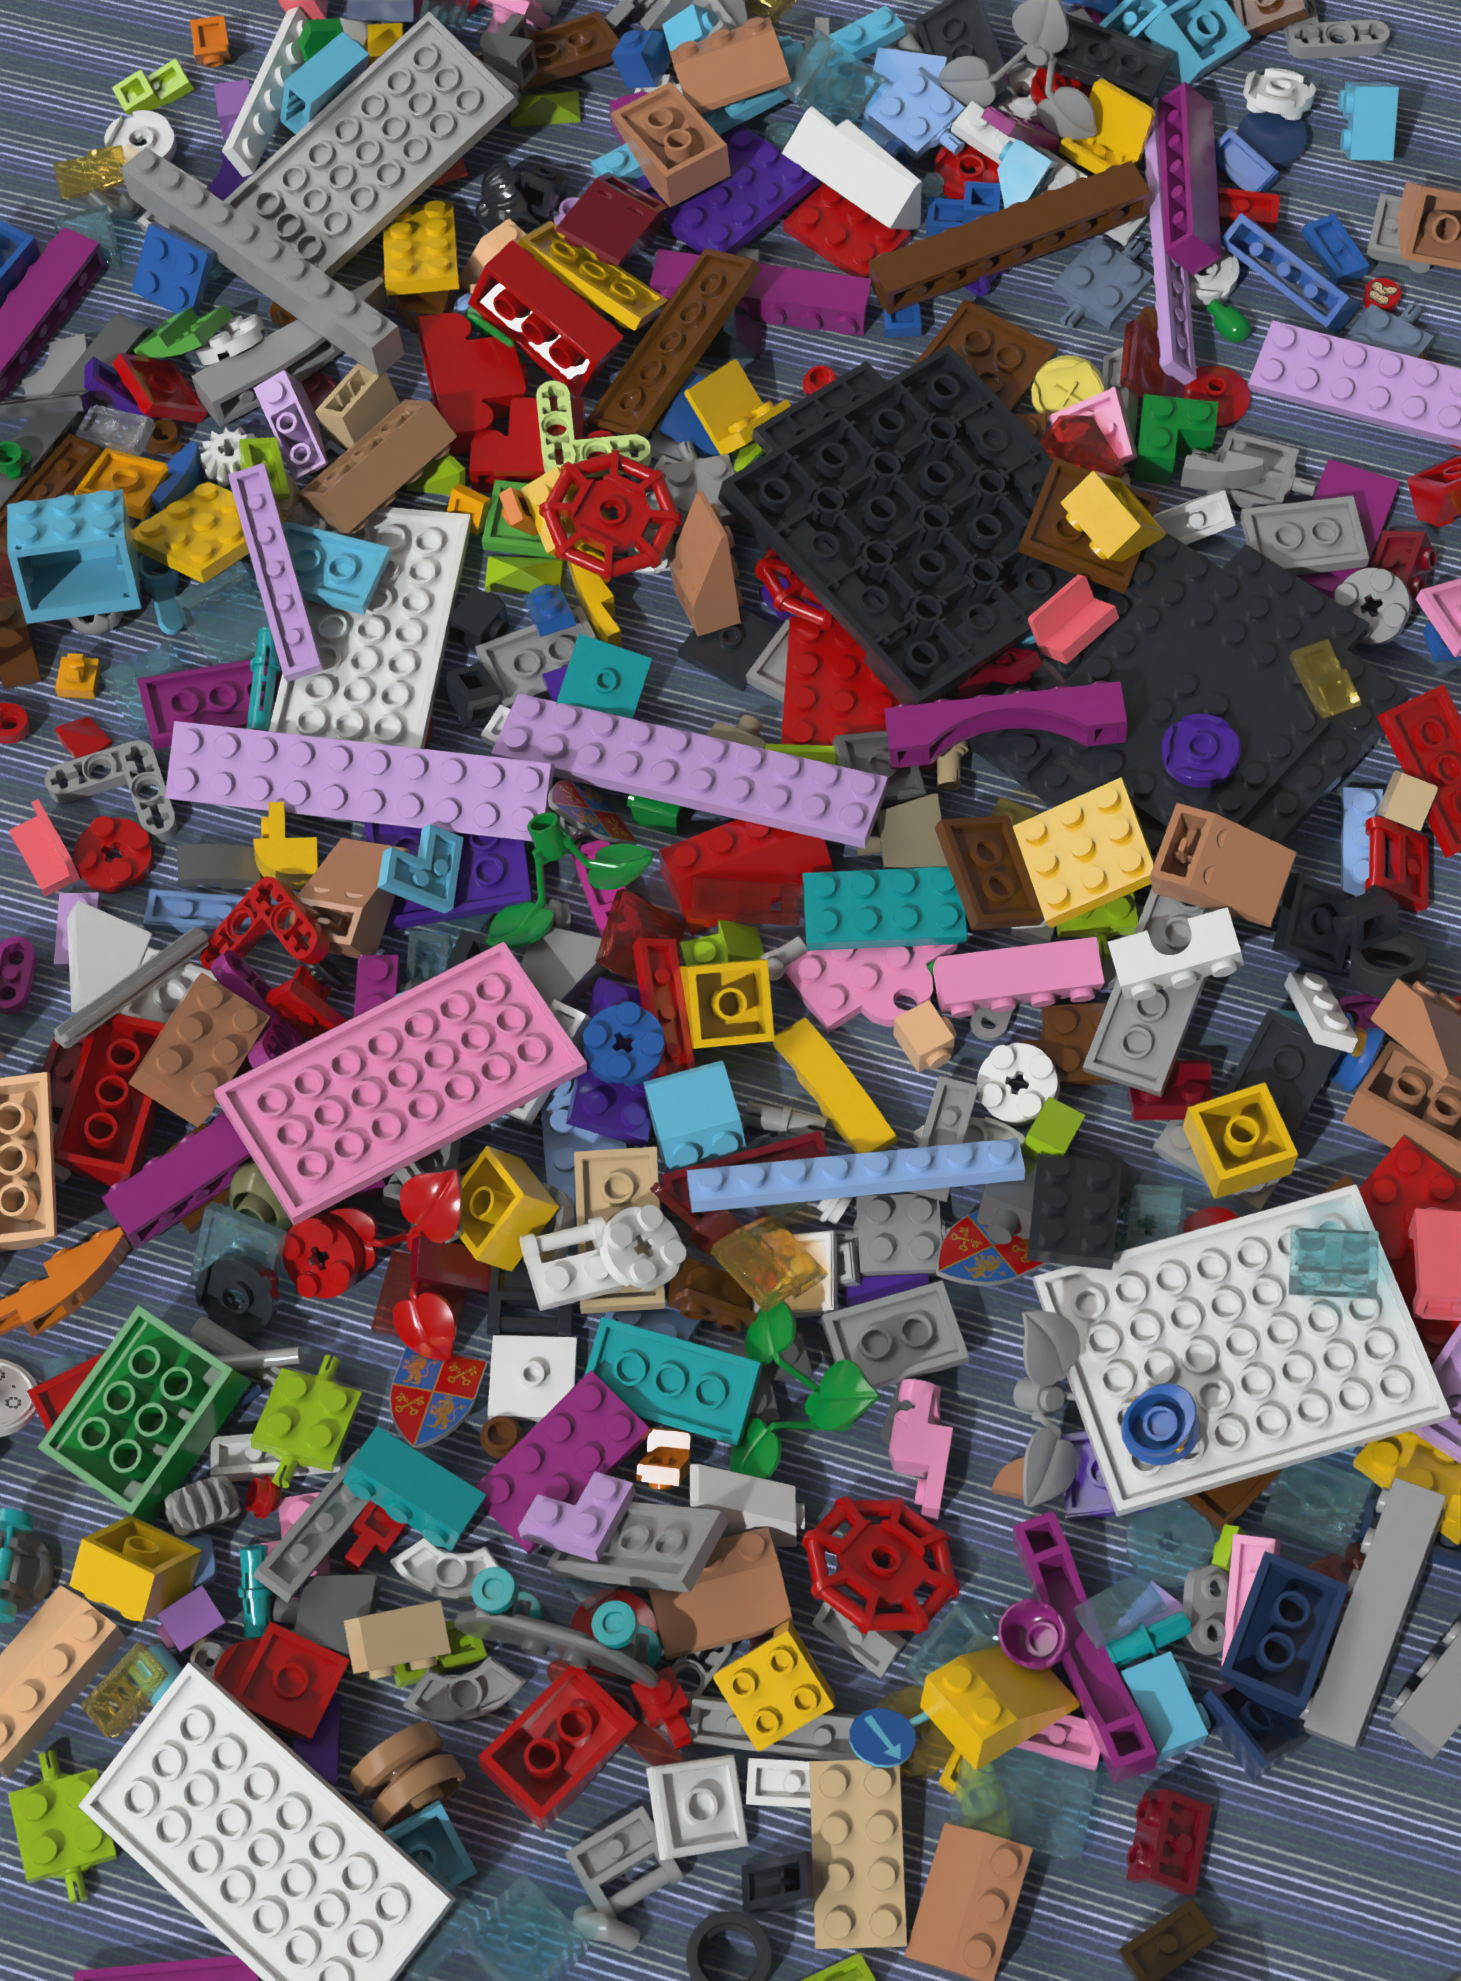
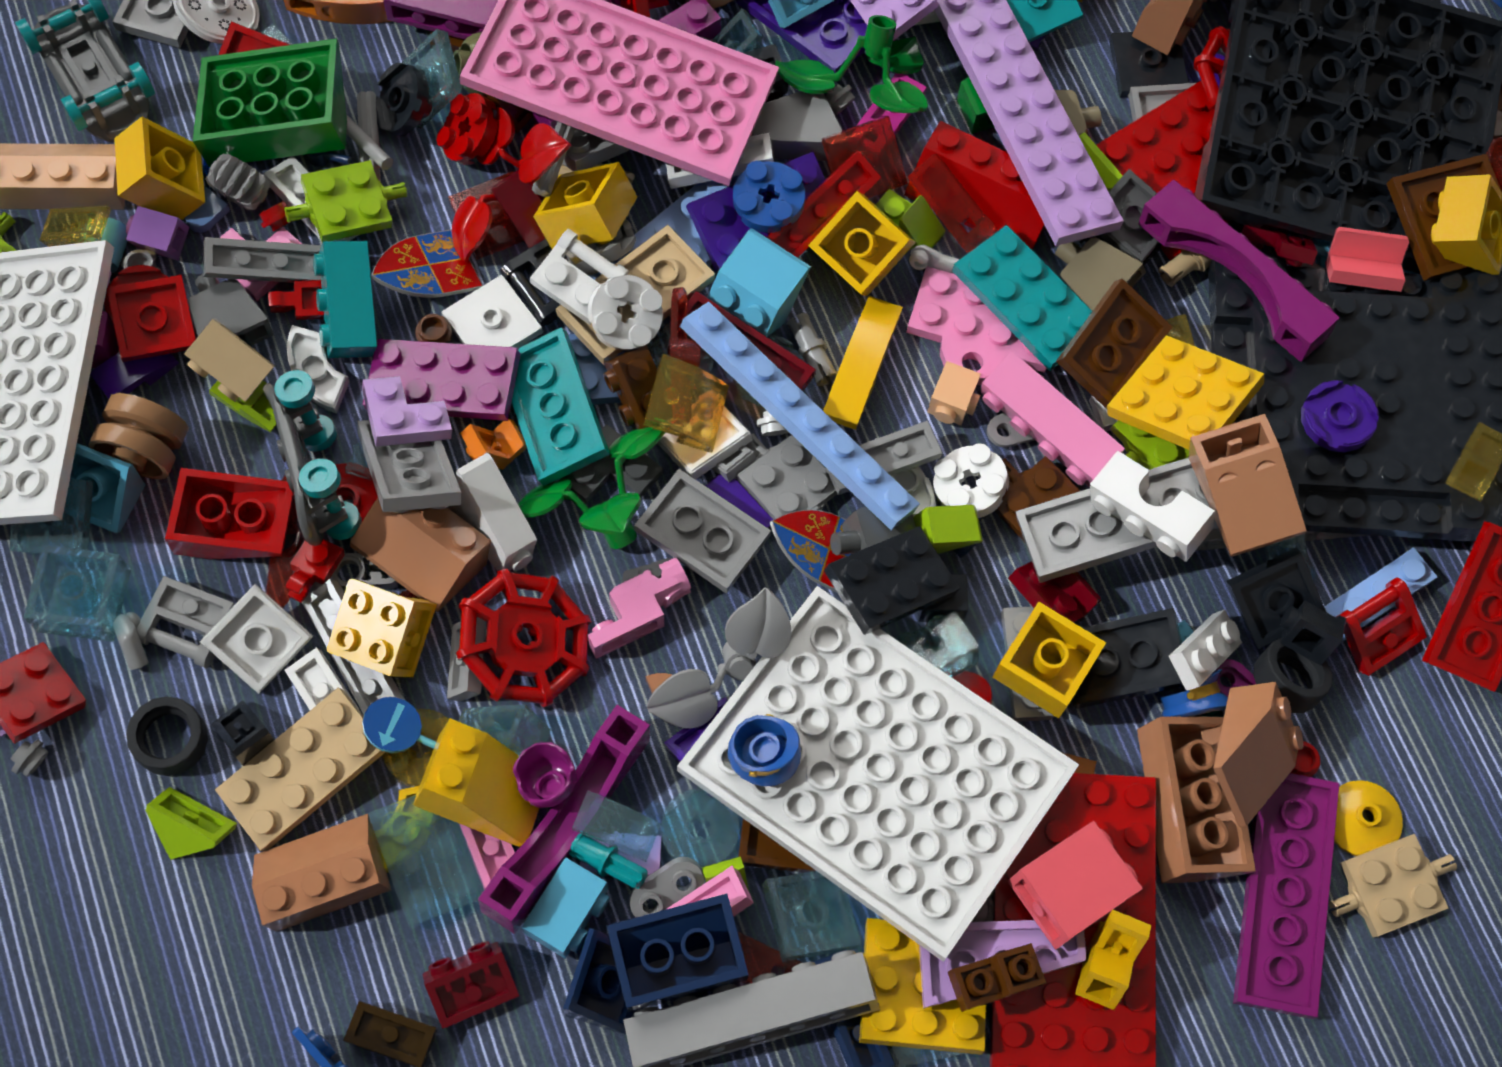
camera: 45 degrees right, 5 degrees up
teal pin [238,1544,274,1637] -> none
light grey tile [402,1656,526,1721] -> none
shield [548,780,638,845] -> none
clear light blue brick [1289,1227,1379,1299] -> none
tan panel [1376,770,1438,831] -> none

